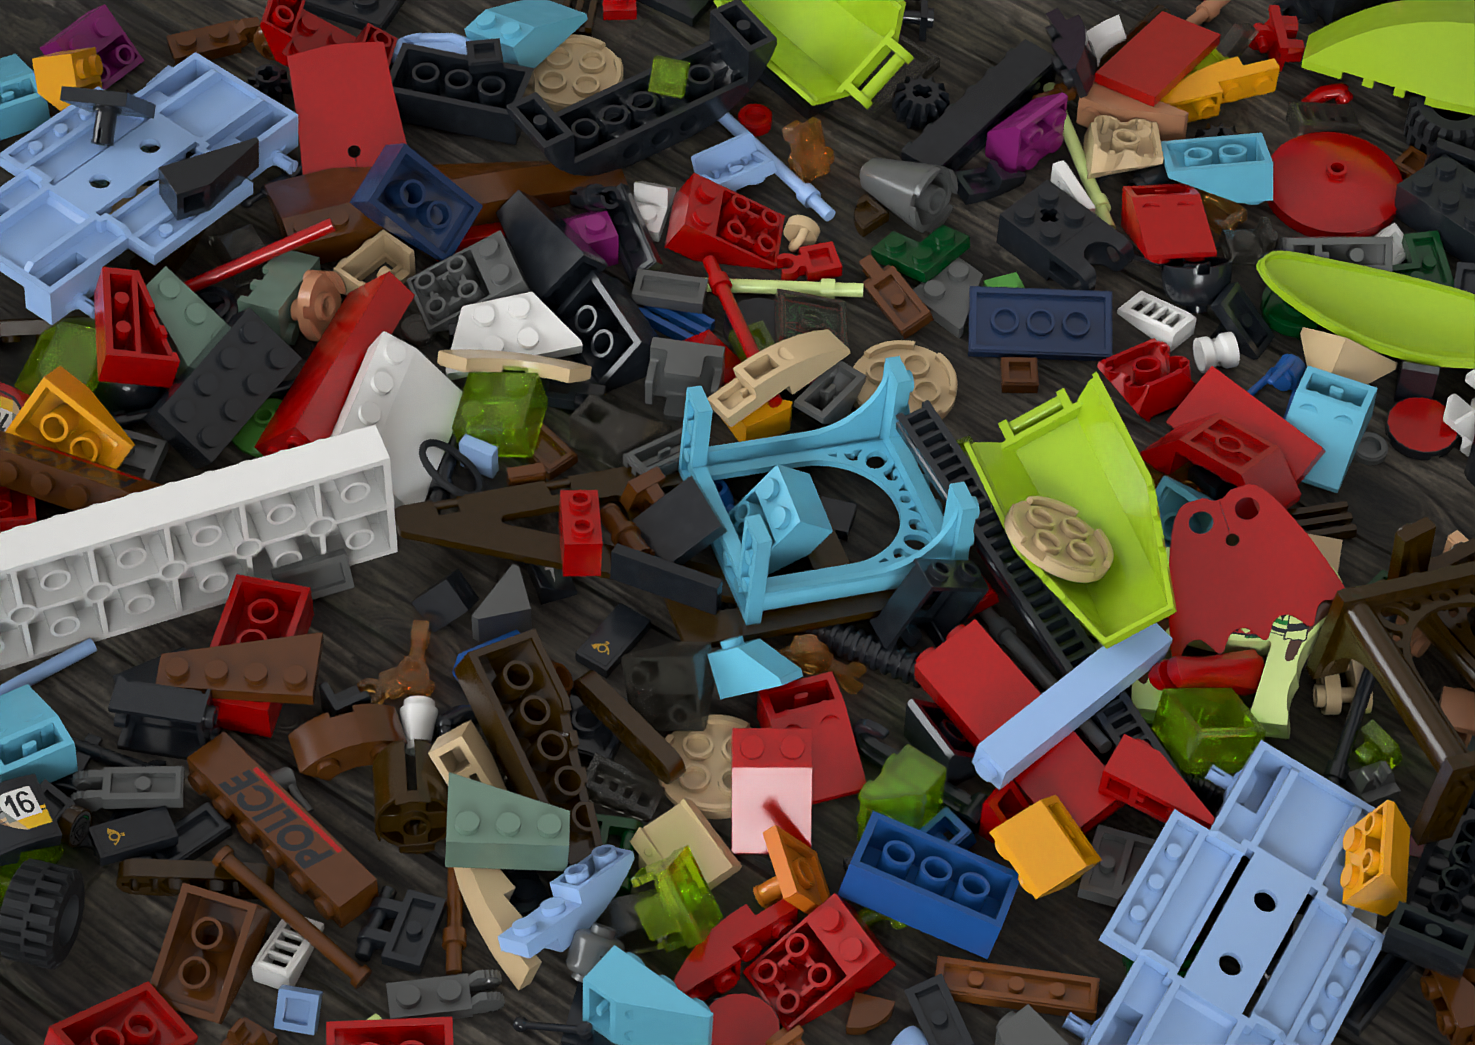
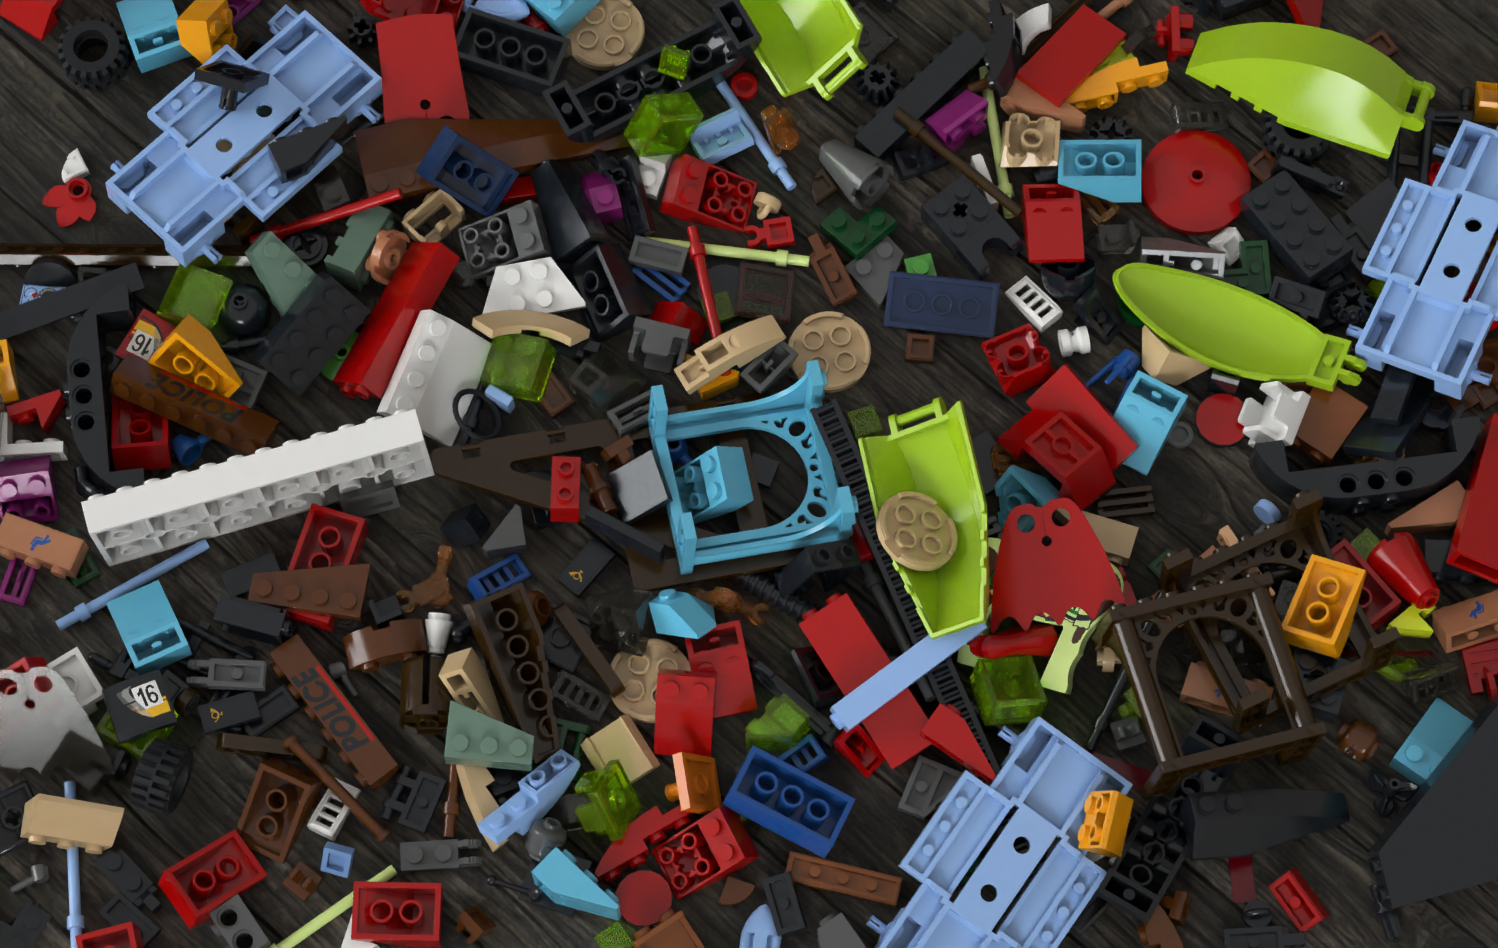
camera: 10 degrees right, 20 degrees up
red wedge [94,267,180,388] -> none
black tile [466,38,504,74] -> none
reddish brown tile [507,462,546,487] -> none
light orange slope [989,795,1102,899] -> none
red arm [1301,82,1353,113] -> none
none -> clear neon green piece [623,92,704,157]
none -> dark brown bar [893,107,1024,218]

